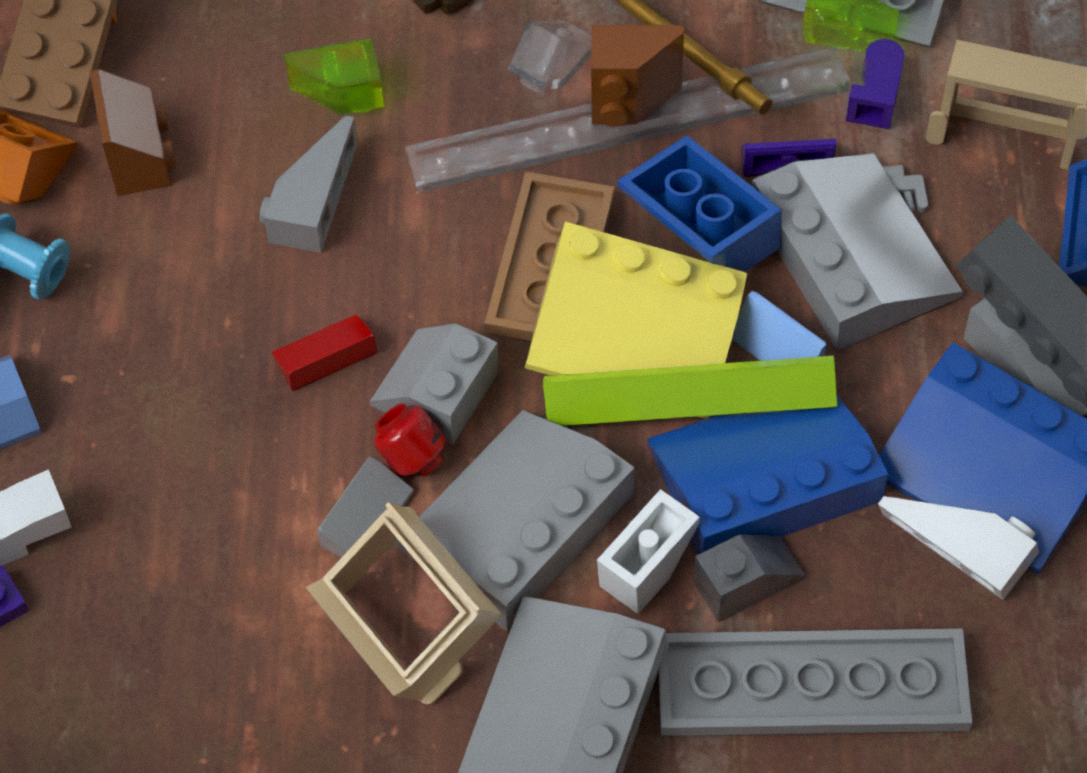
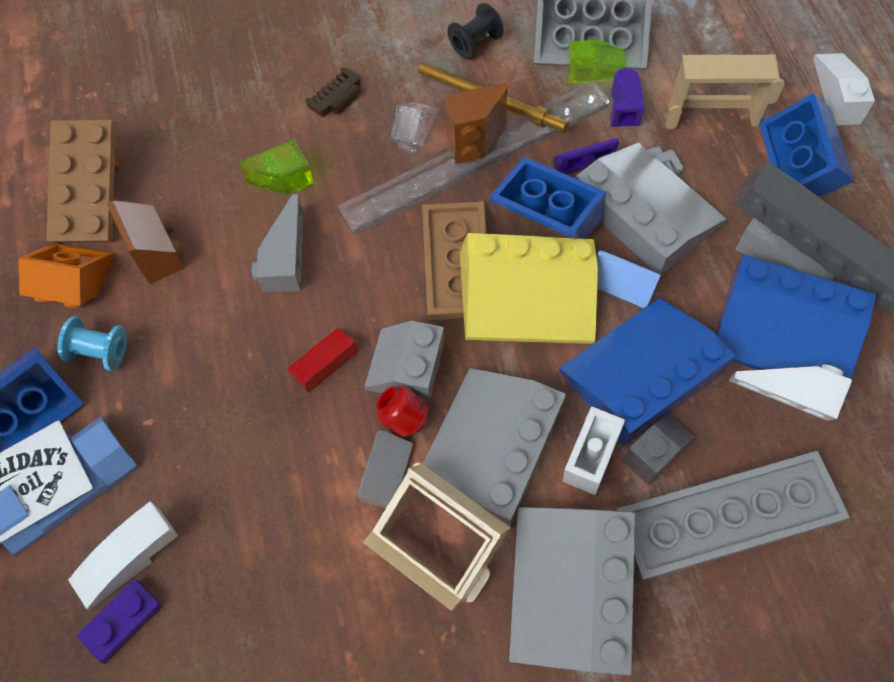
camera: 15 degrees left, 5 degrees up
lime tile [543,356,837,426] -> none

